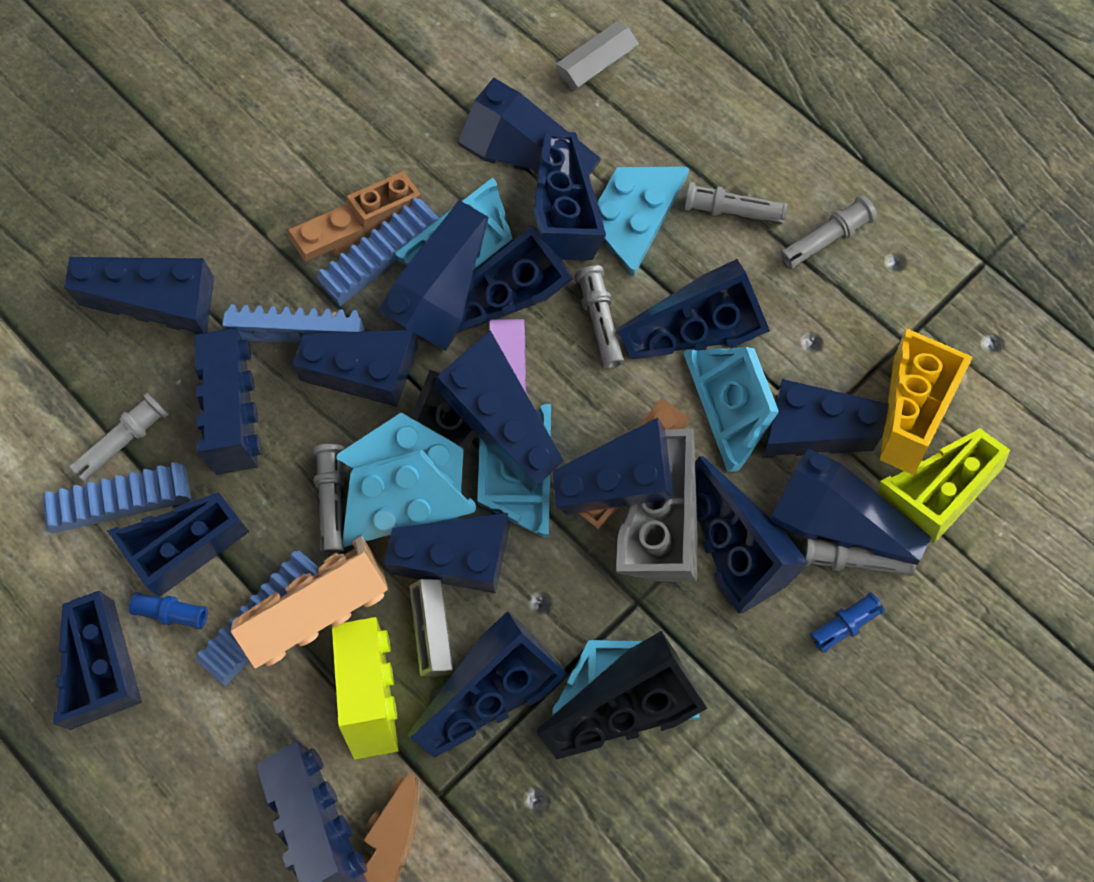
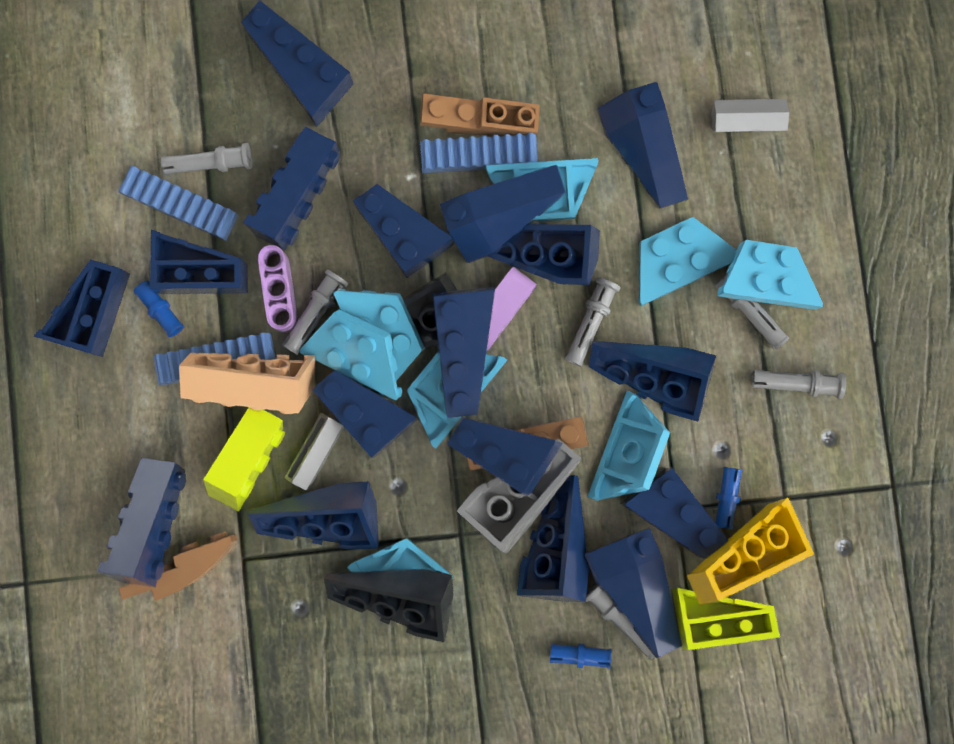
camera: 35 degrees right, 15 degrees up
medium blue gear [222,304,365,343] -> none
dark blue wedge [534,131,606,260] -> none
none -> lavender beam [258,245,298,333]
none -> blue pin [715,467,743,529]
none -> medium azure wing [717,240,823,310]

